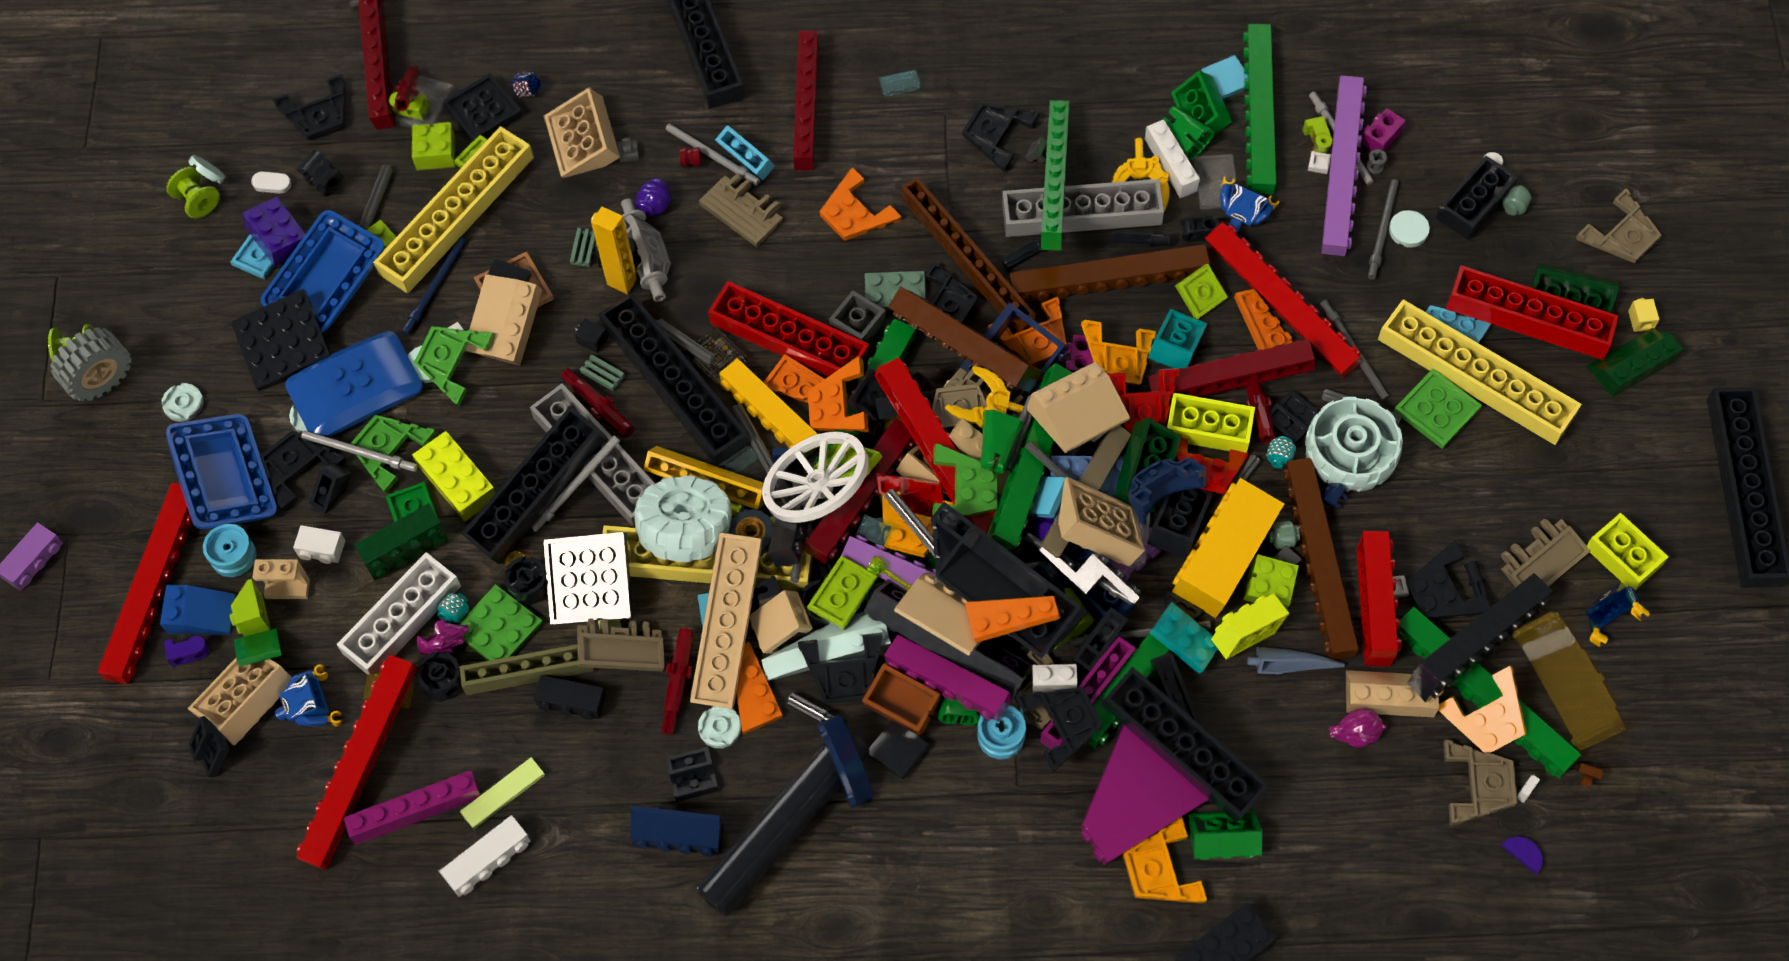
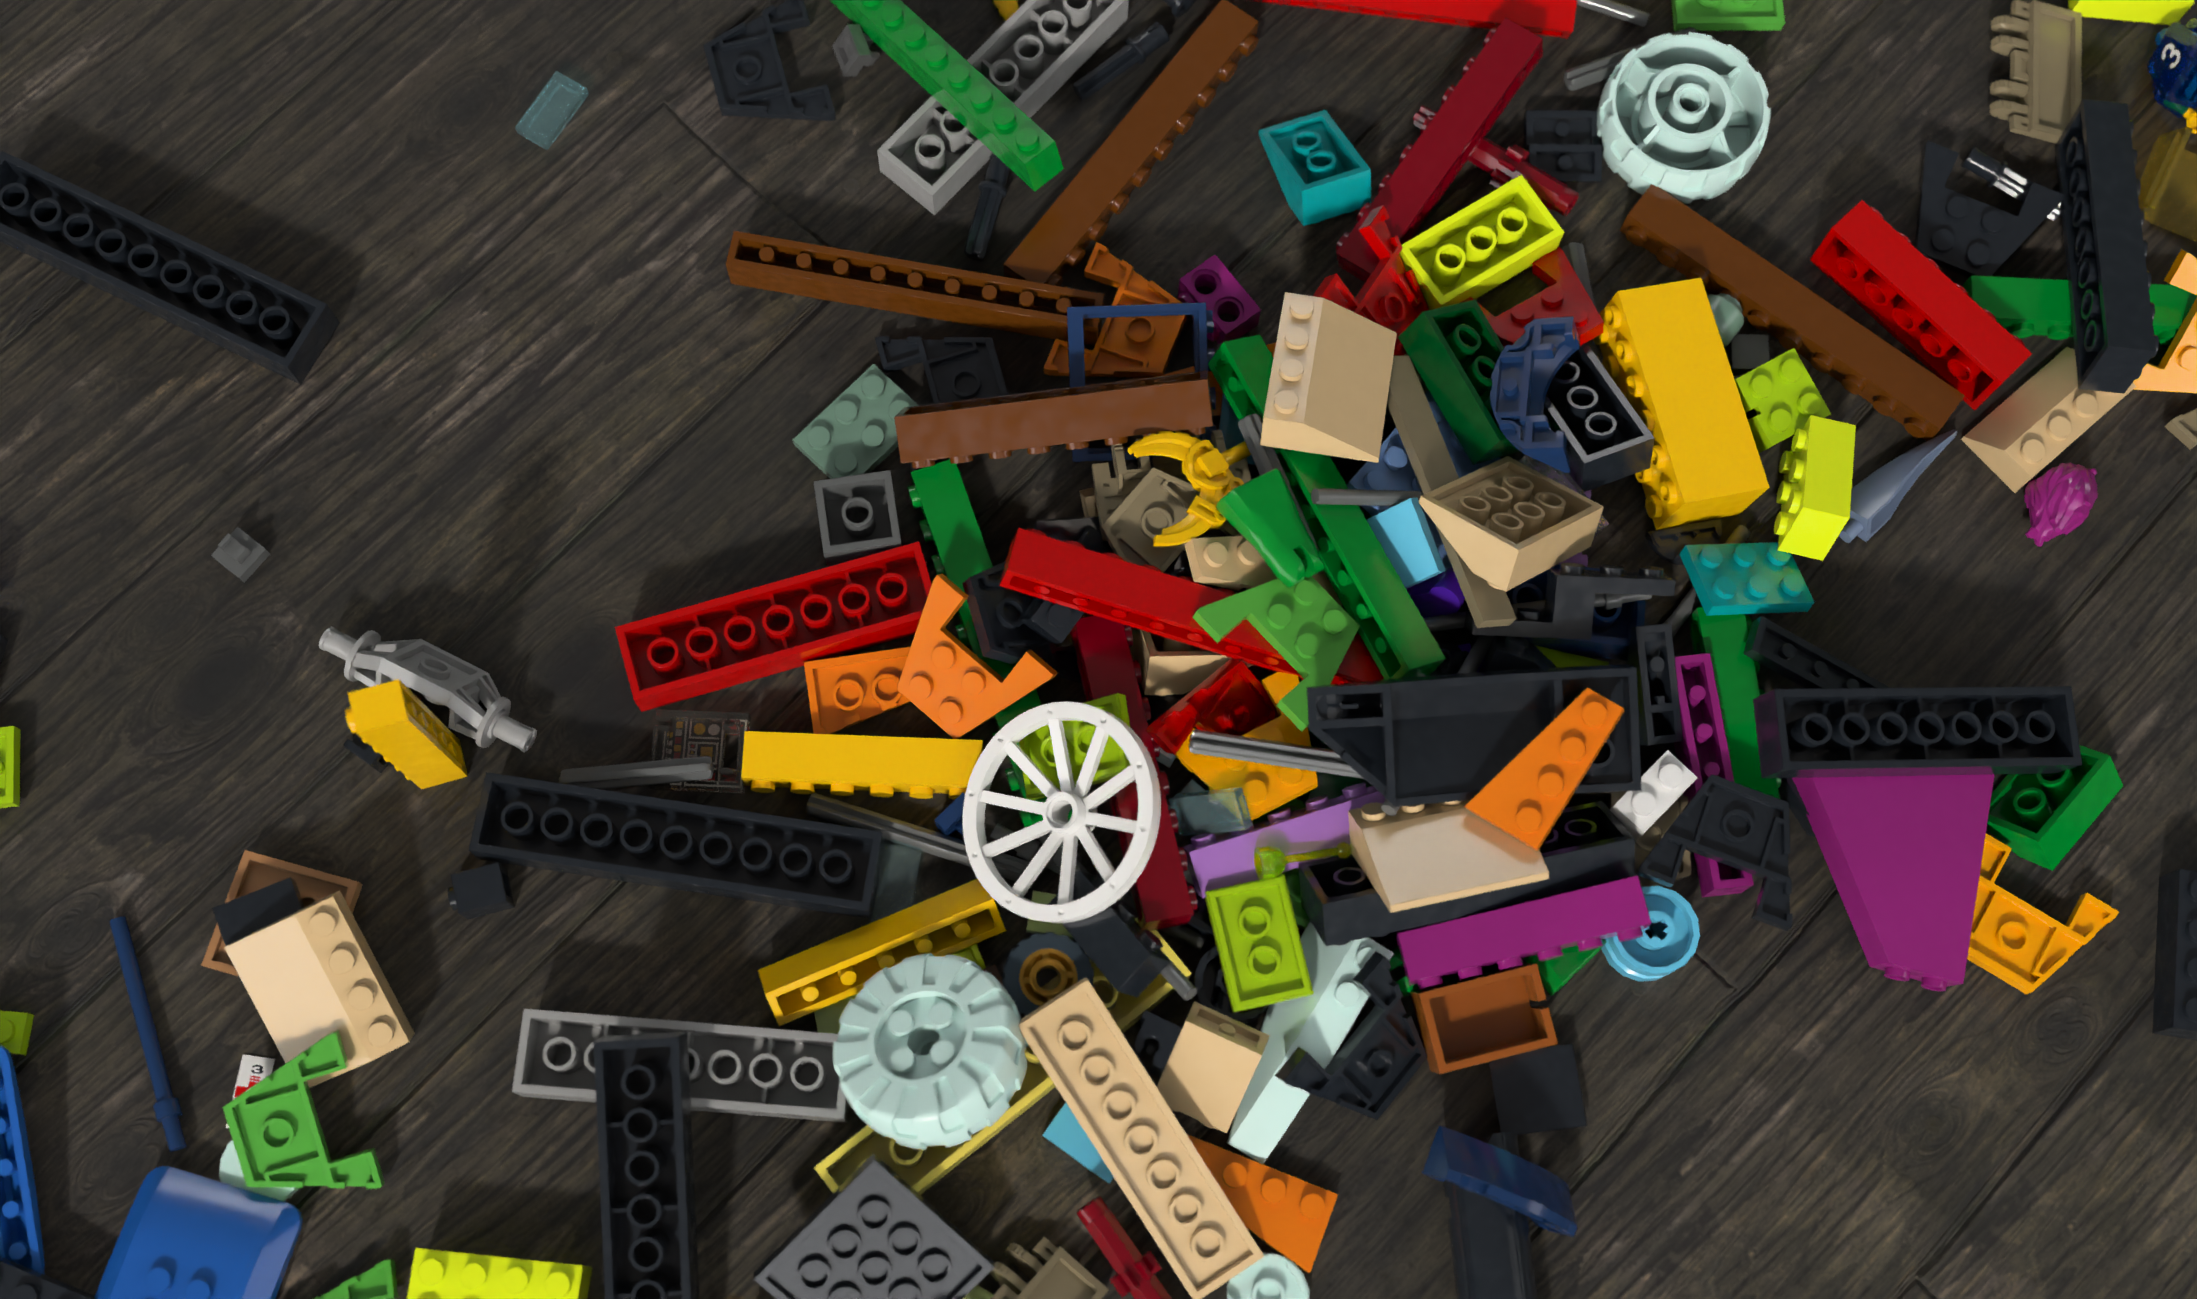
camera: 50 degrees left, 10 degrees up
light yellow brick [373,126,534,294] -> none
light grey bar [531,435,620,532] -> none
tan slope [544,88,620,178] -> none
dark red piece [561,368,635,438] -> none
sand green tile [570,228,596,267] -> none
sand green tile [580,354,625,391] -> none
dark purple hair [635,178,672,216] -> none
light grey bar [666,123,760,186] -> none
dark red wheel [680,147,701,167] -> none
dark tan hinge [699,173,783,247] -> none
medium azure brick [715,125,775,180] -> none
black axle [787,692,847,725] -> none
dark red brick [793,31,819,170] -> none
orange wing [819,168,901,241] -> none
light orange wing [1081,320,1156,387] -> none
lime tile [1175,264,1228,319] -> none
orange wing [1234,289,1293,350] -> none
teal head [1266,436,1296,468] -> none
dark blue tile [1321,483,1347,508] -> none

